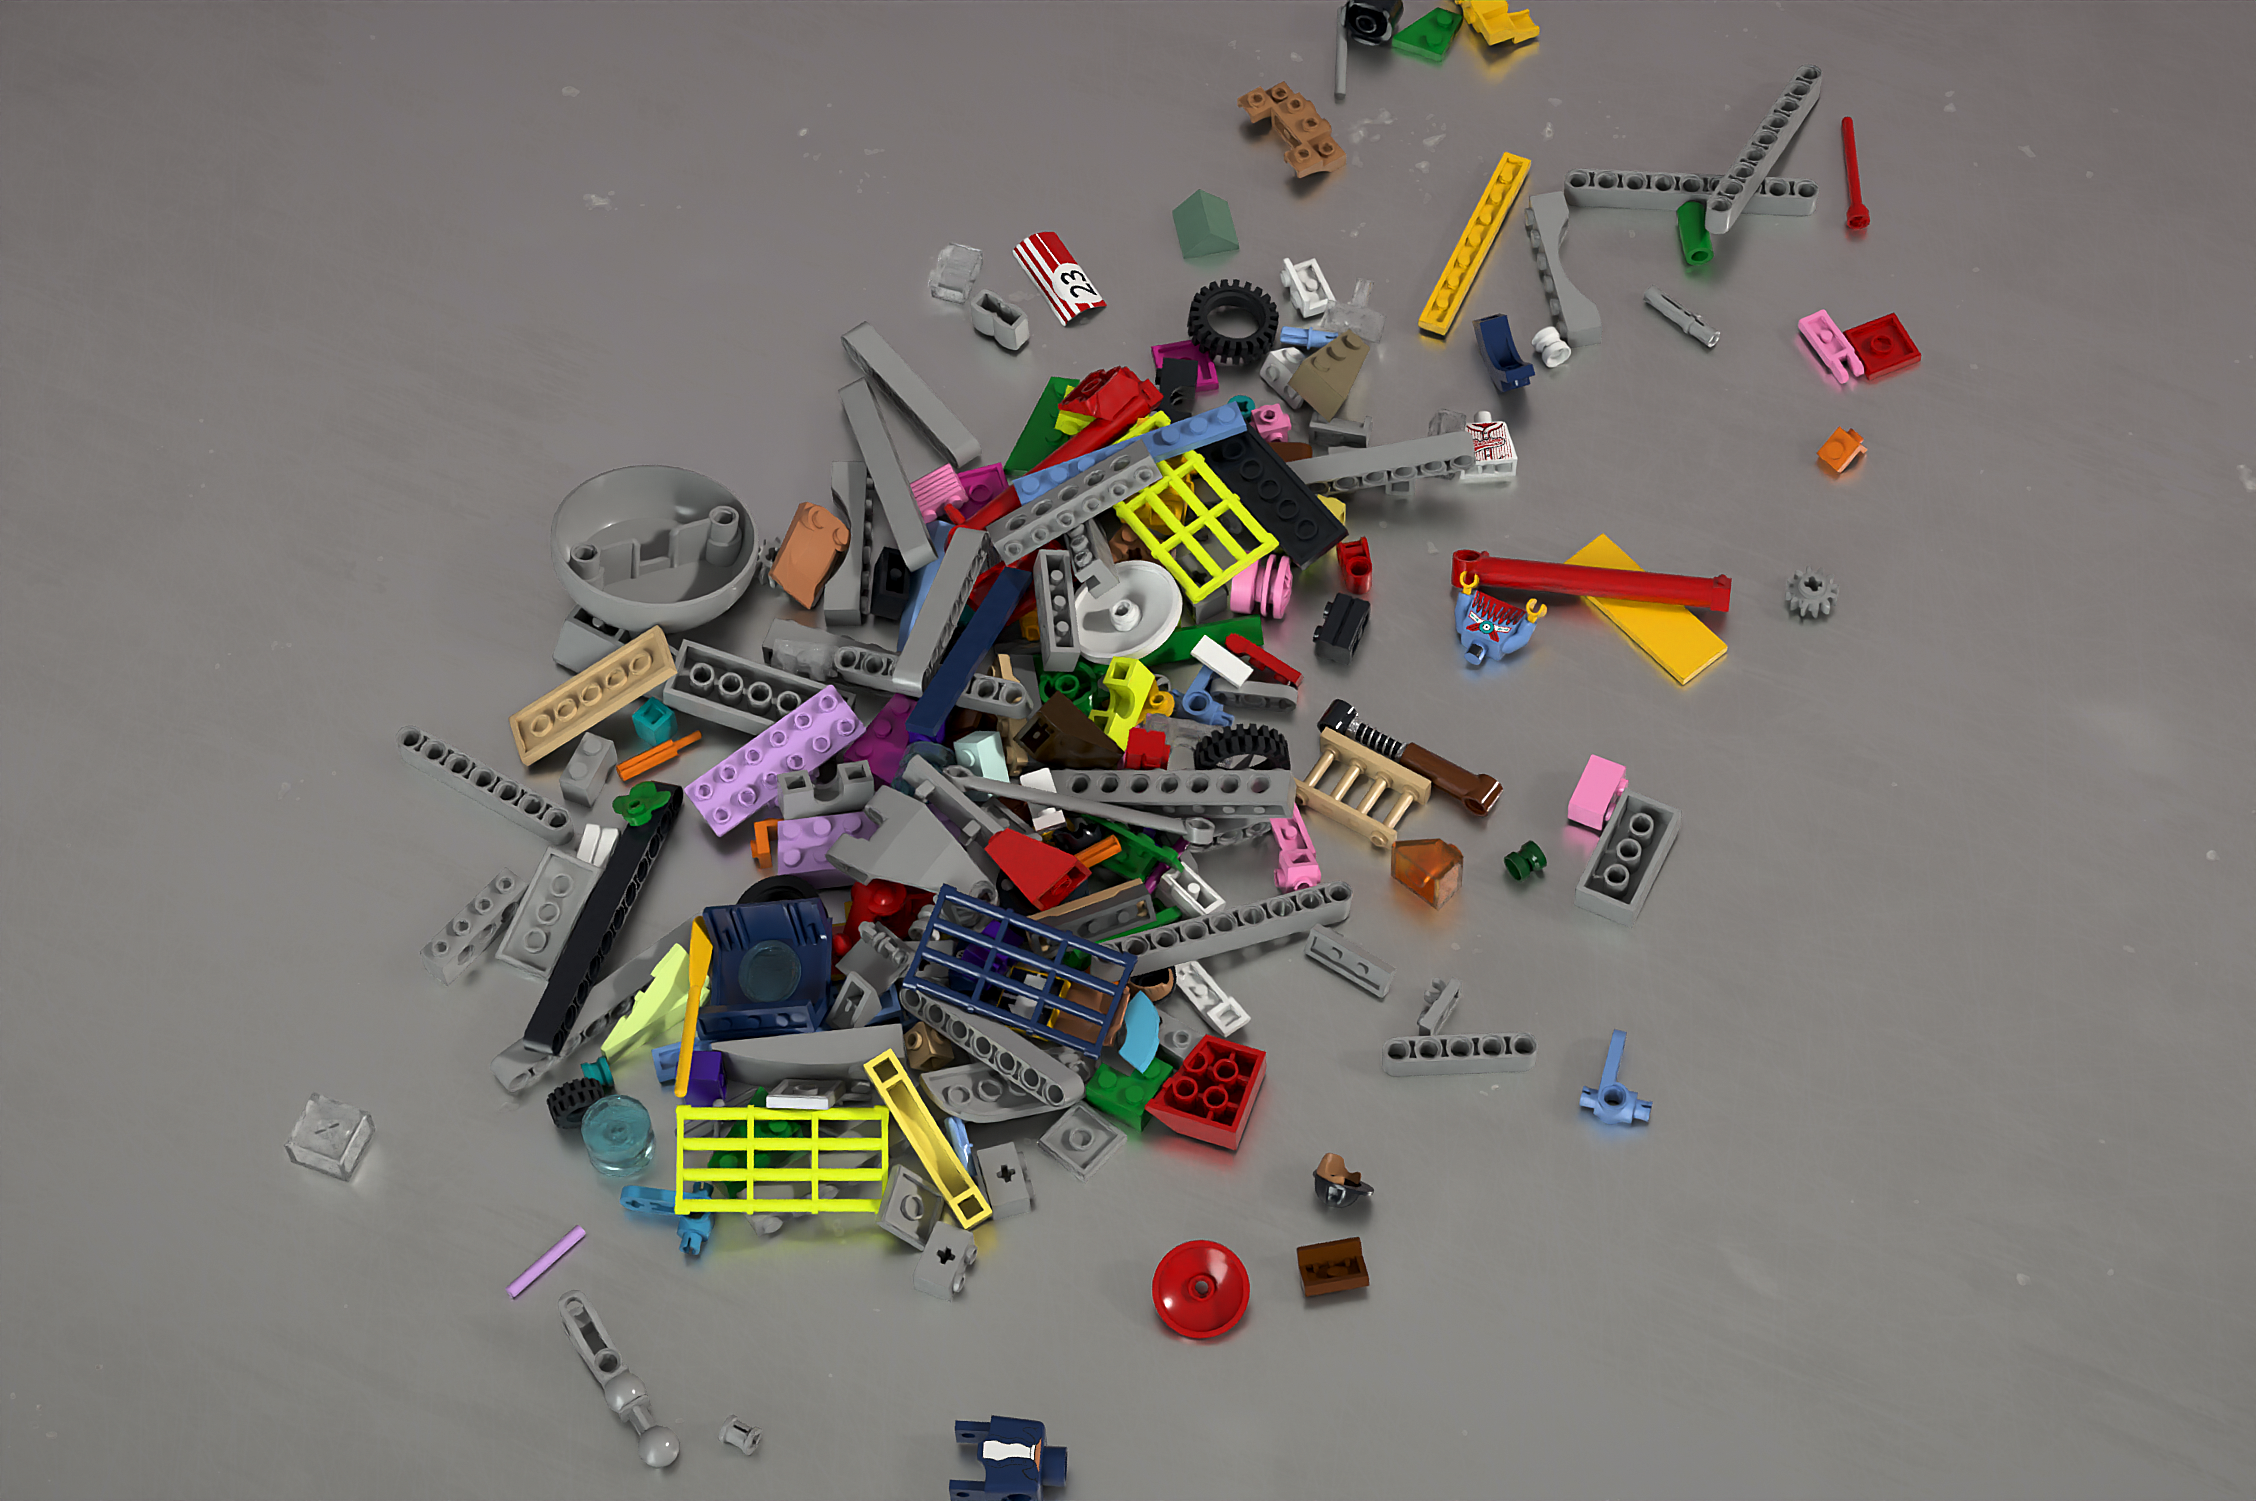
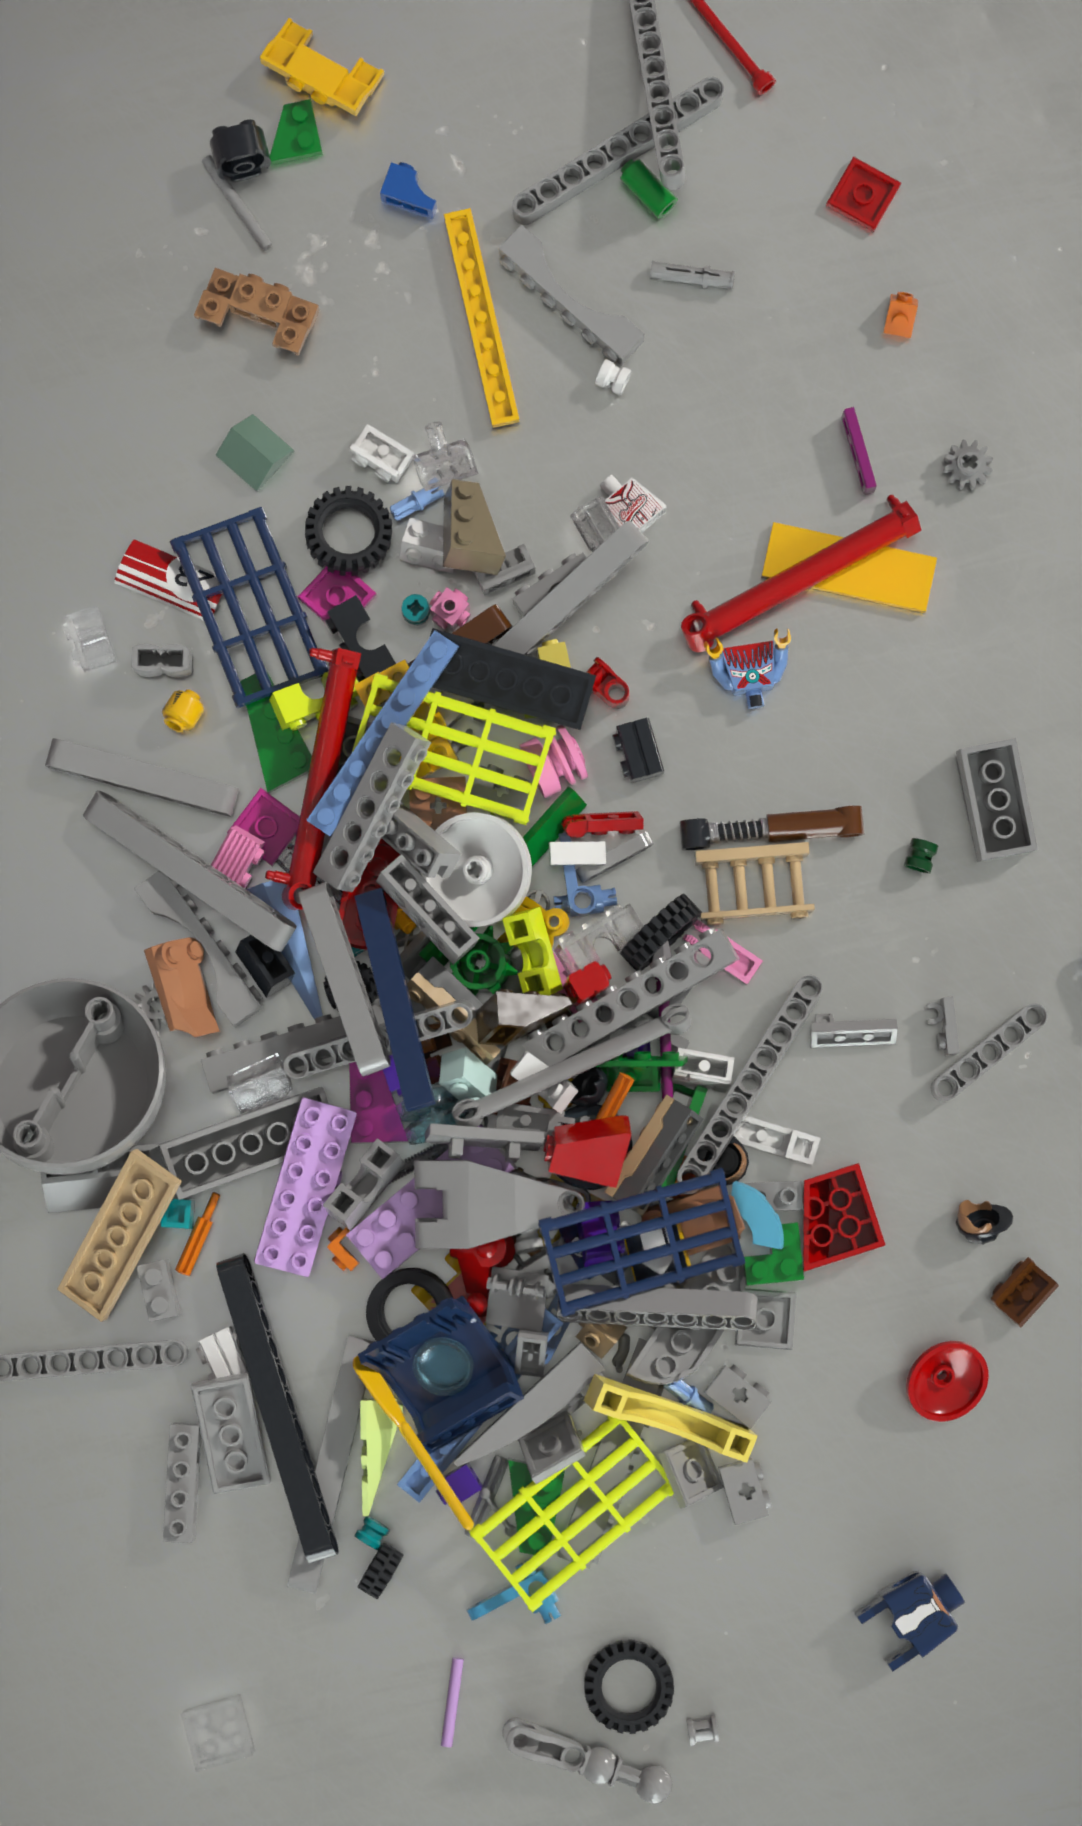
camera: 40 degrees left, 25 degrees up
clear light blue wheel [581,1095,656,1177] -> none
green plate [612,781,671,826] -> none
red slope [1058,366,1139,422] -> none
bright pink brick [1274,848,1321,894] -> none
clear orange slope [1391,838,1464,911] -> none
dark blue arch [1472,313,1535,392] -> none
bright pink brick [1567,754,1629,831] -> none
bright pink hinge [1798,309,1865,384] -> none
none -> yellow head [162,689,204,733]
none -> dark blue door [170,507,329,708]
none -> blue arch [380,162,437,219]
none -> black tyre [584,1639,674,1734]
none -> magenta tile [841,407,877,495]

